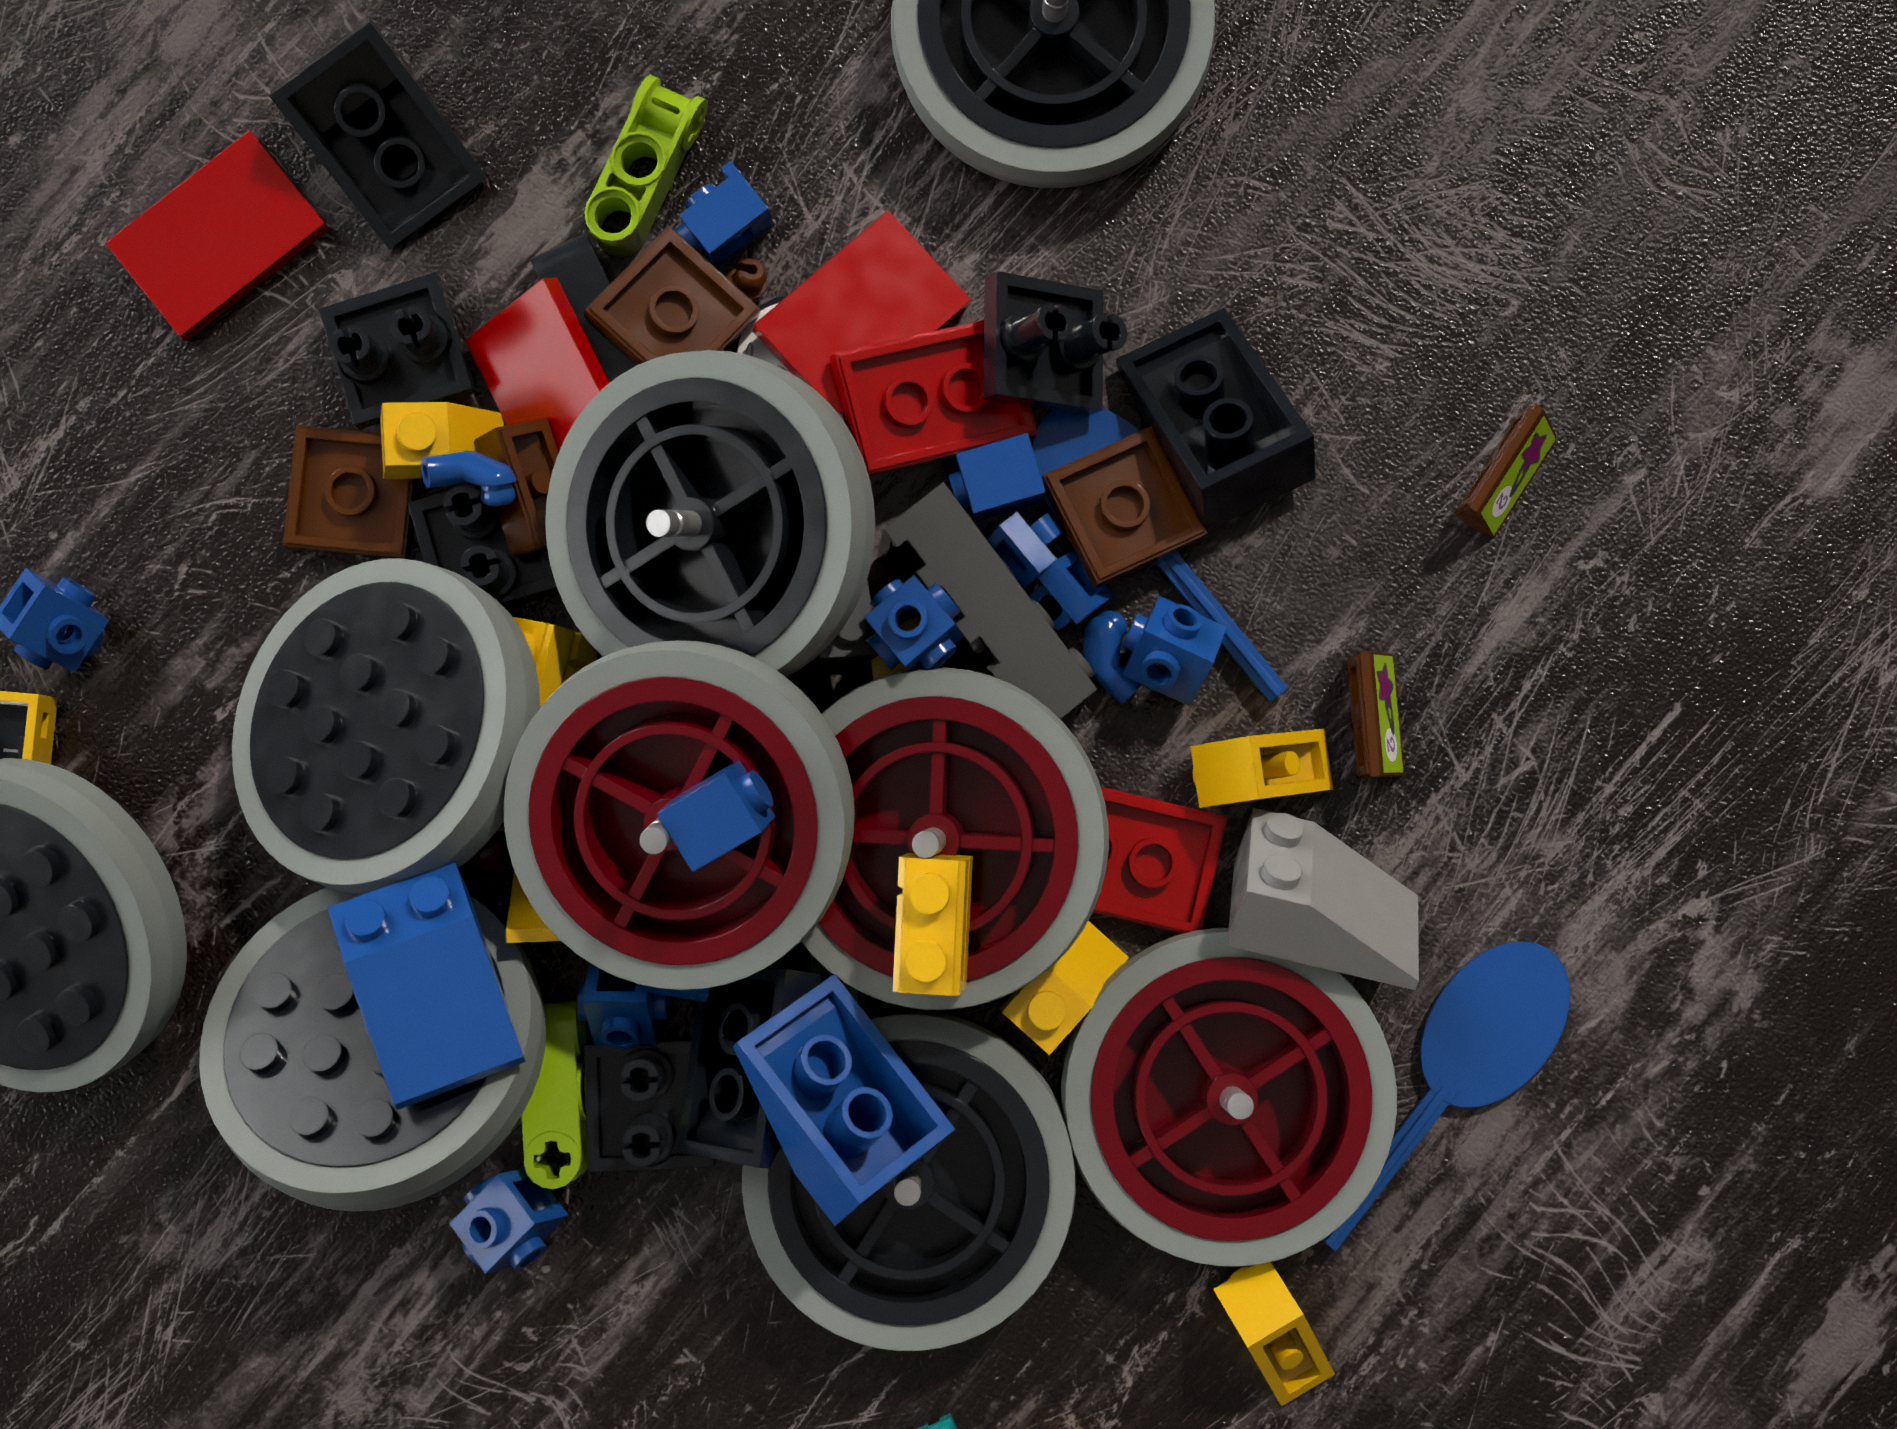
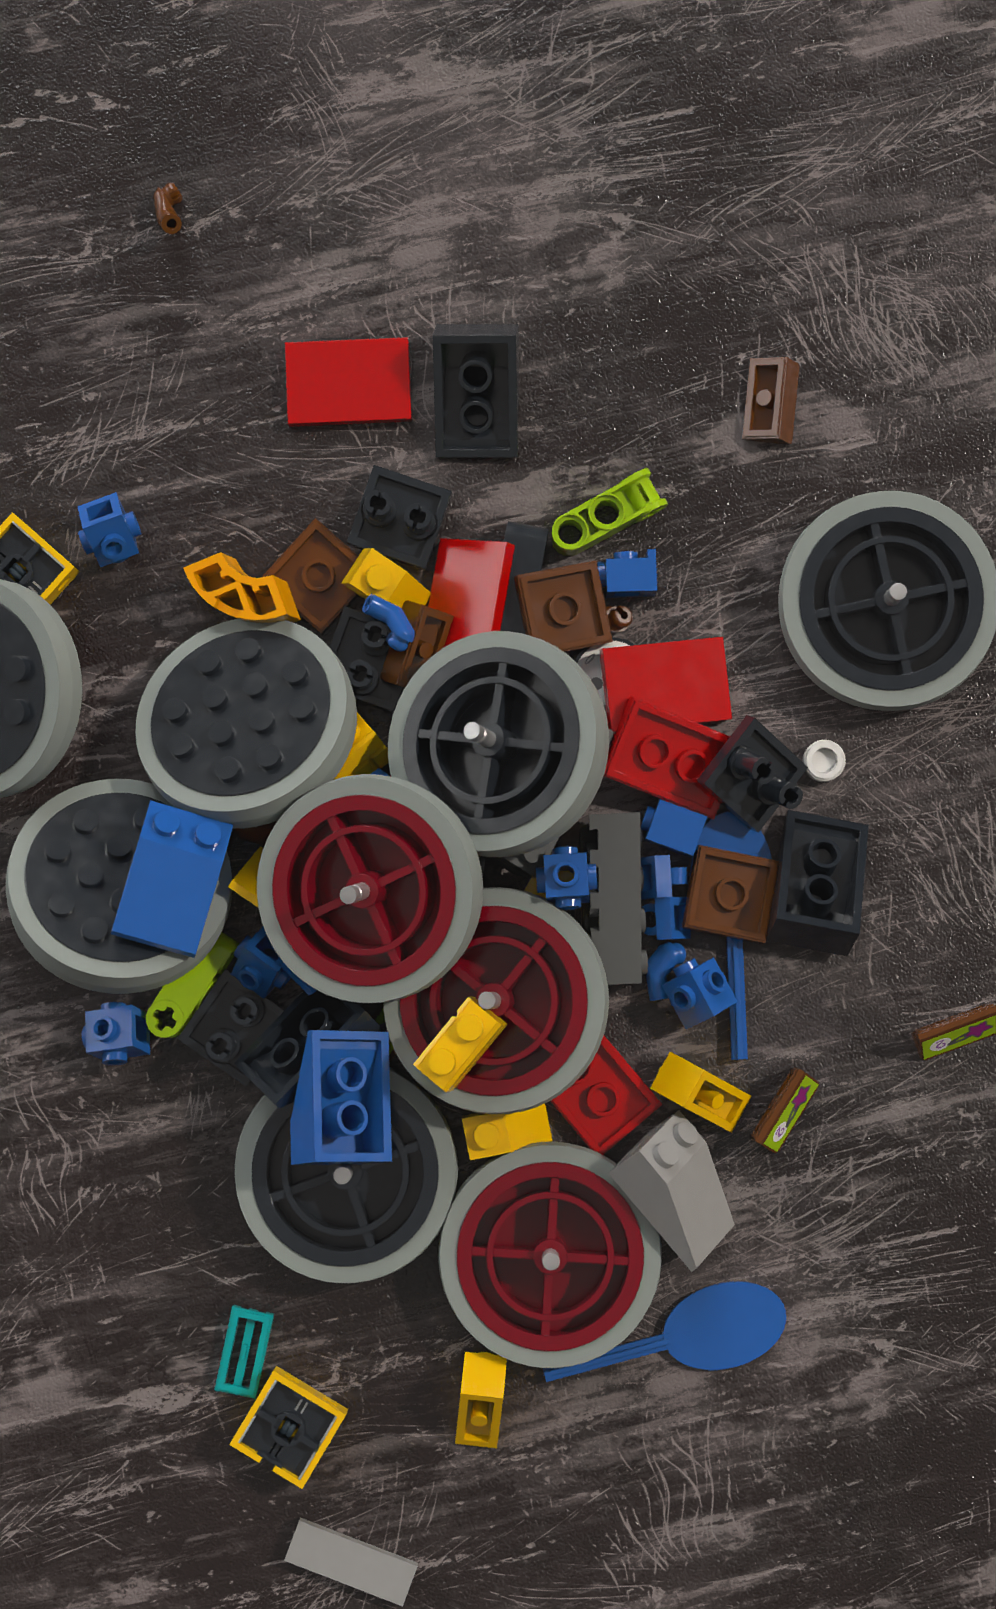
camera: 40 degrees right, 0 degrees up
blue brick [656,760,775,872] -> none
none -> light orange brick [183,552,301,623]
none -> white tile [802,740,845,782]

